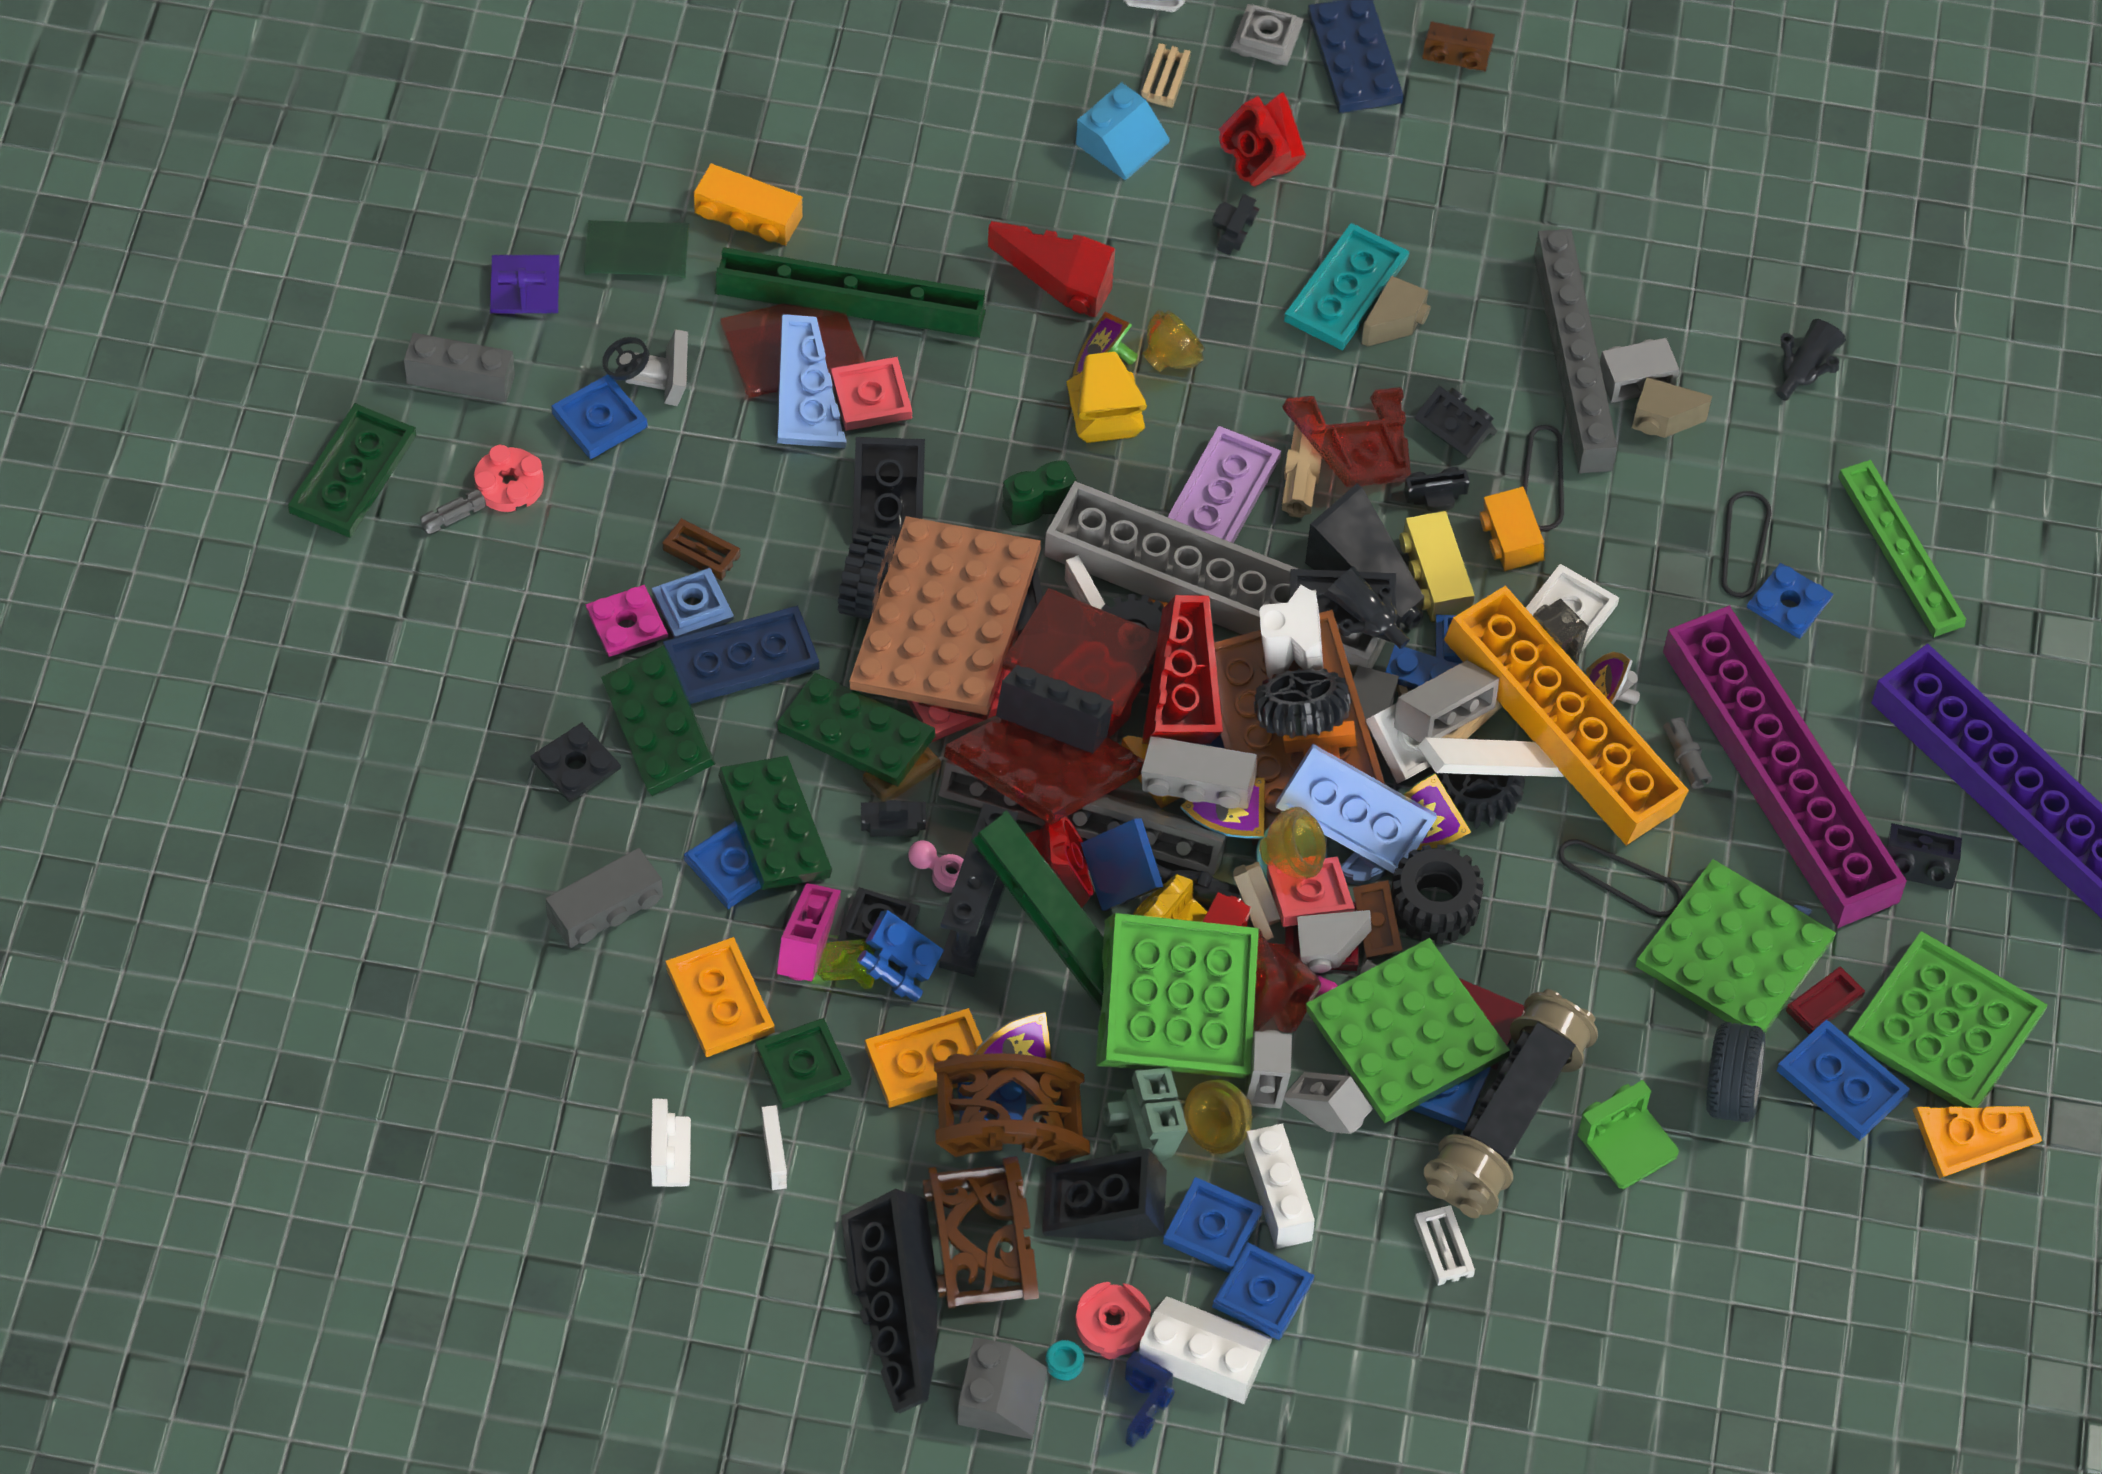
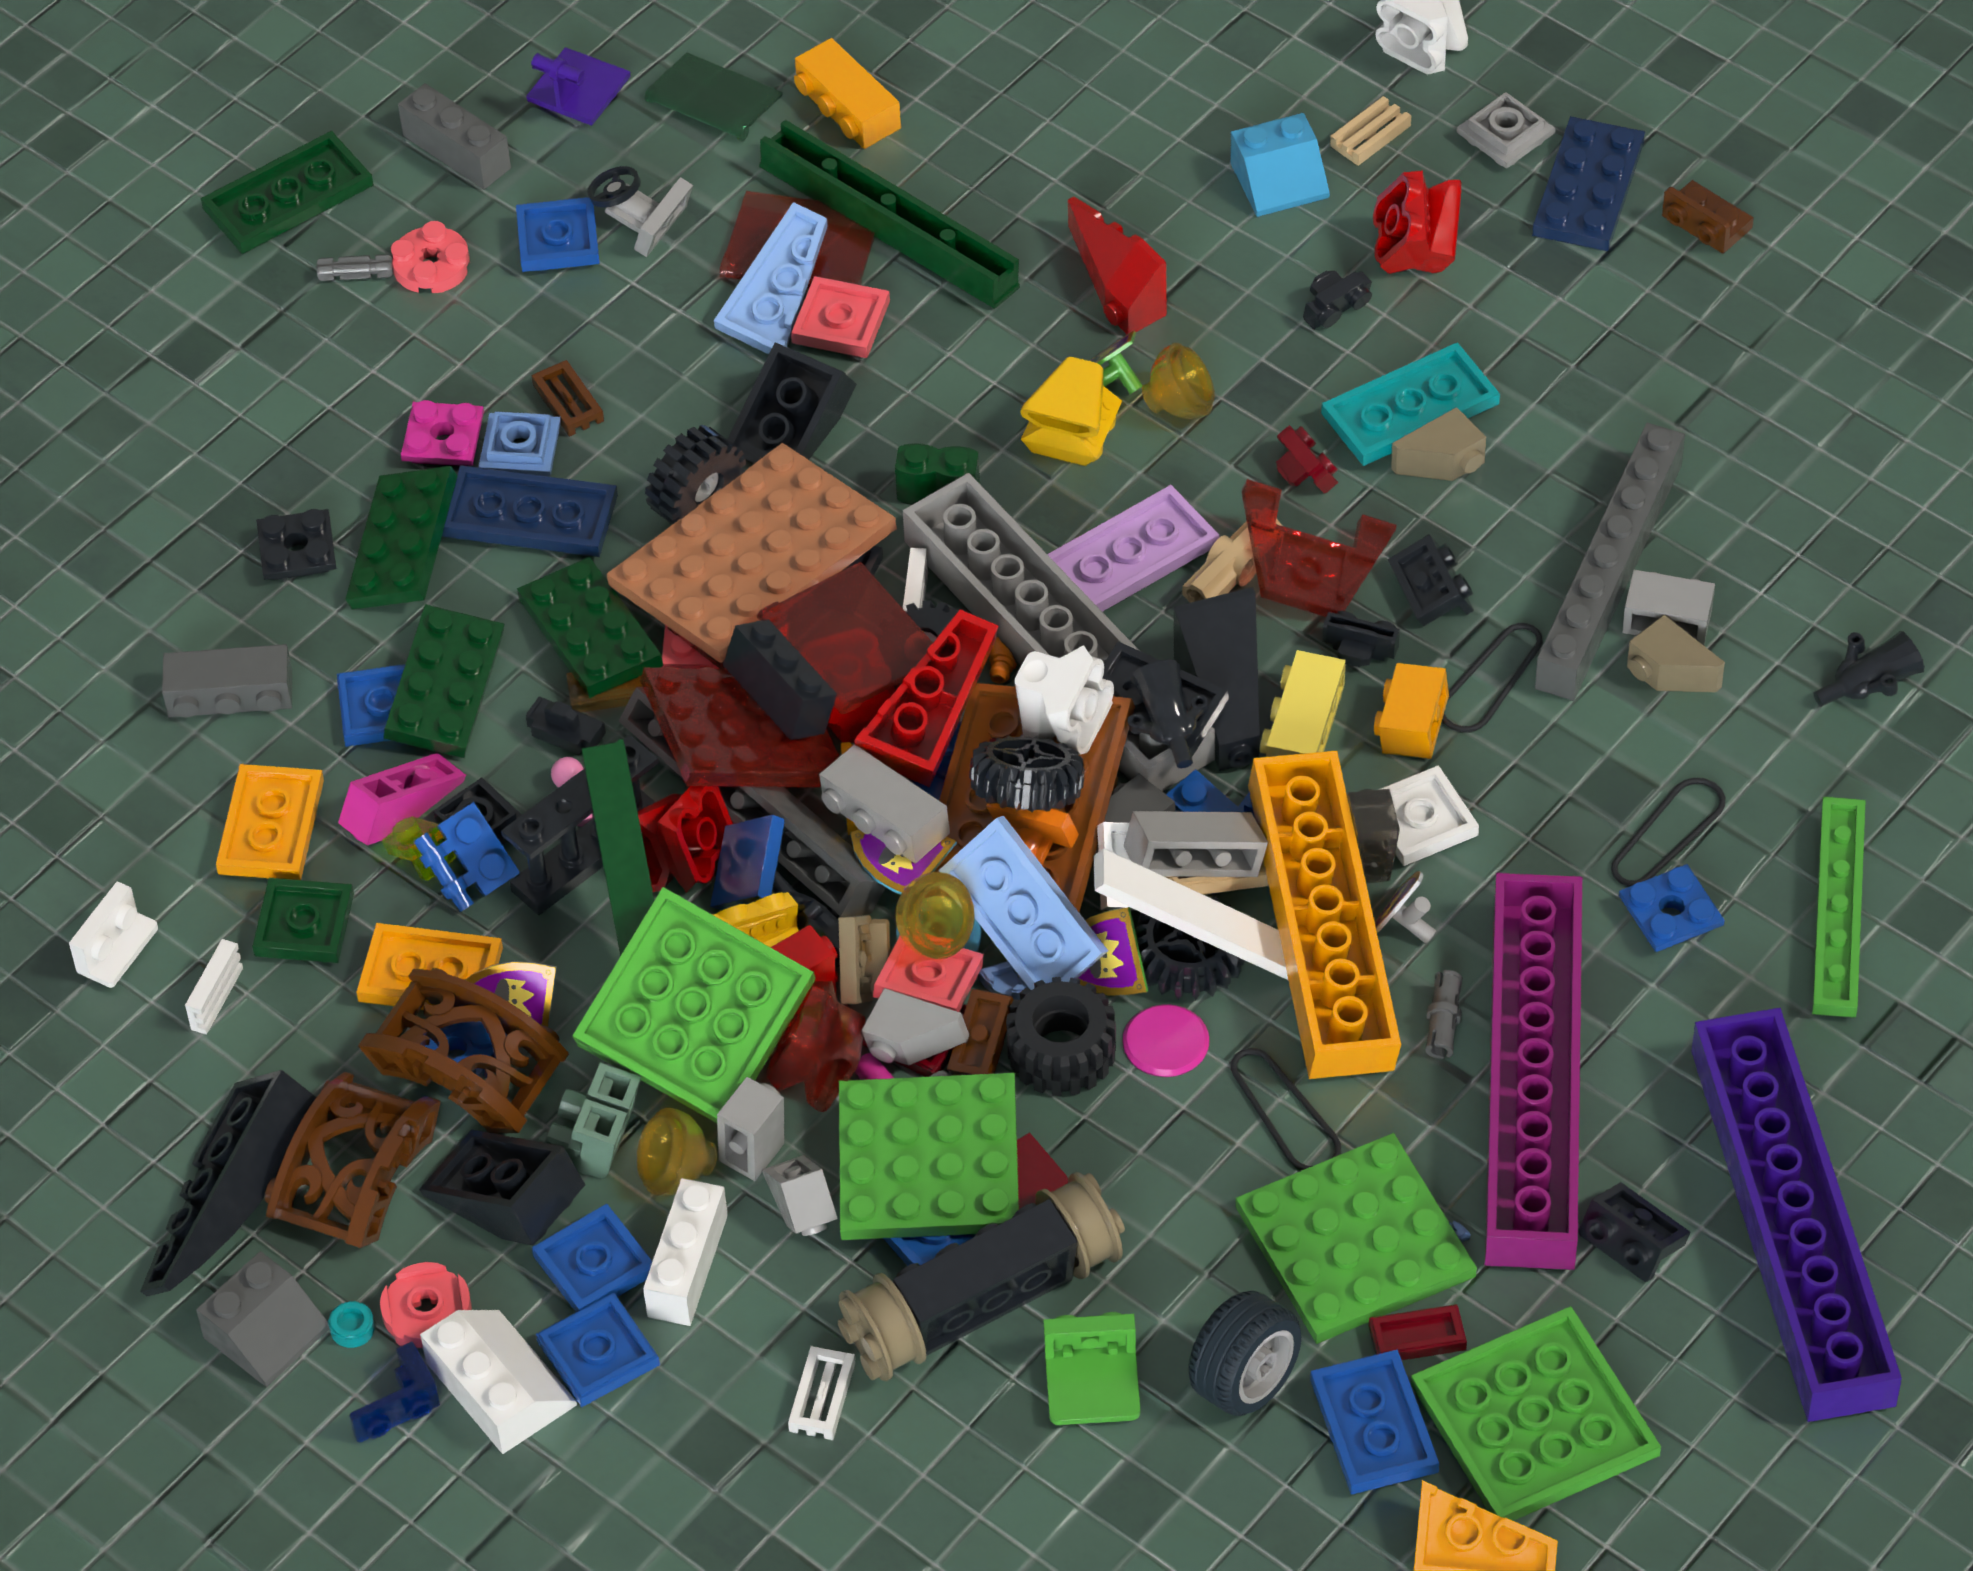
camera: 35 degrees right, 5 degrees down
none -> dark pink piece [1123,1004,1209,1077]
none -> dark red piece [1276,425,1339,494]

